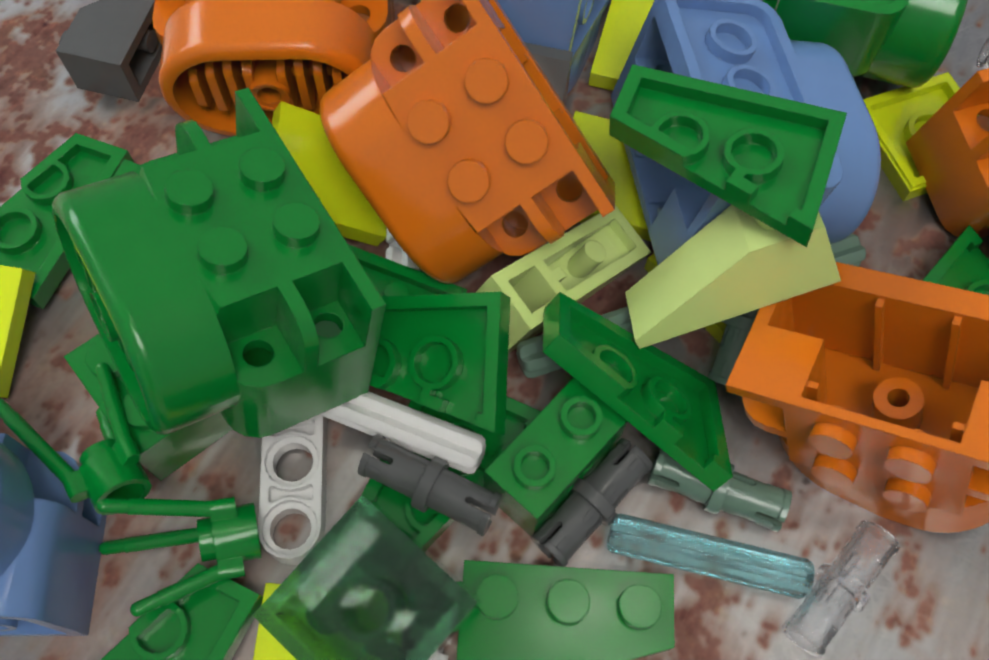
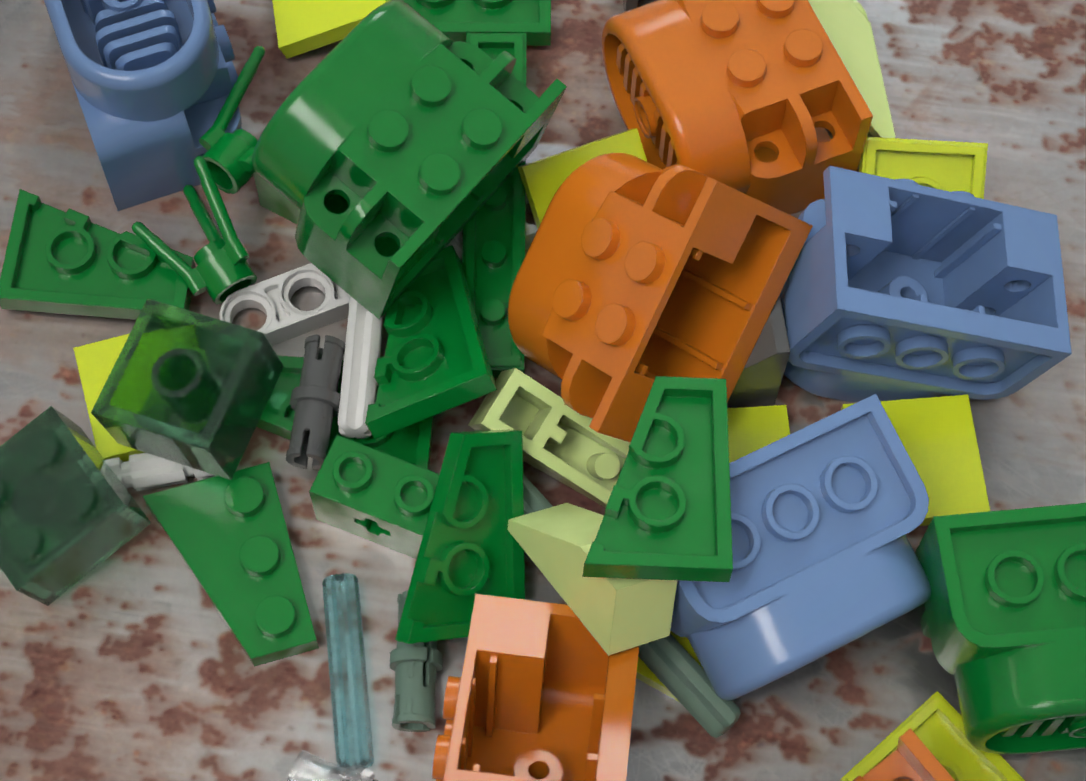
camera: 70 degrees right, 0 degrees up
dark grey pin [531,438,653,567] -> none

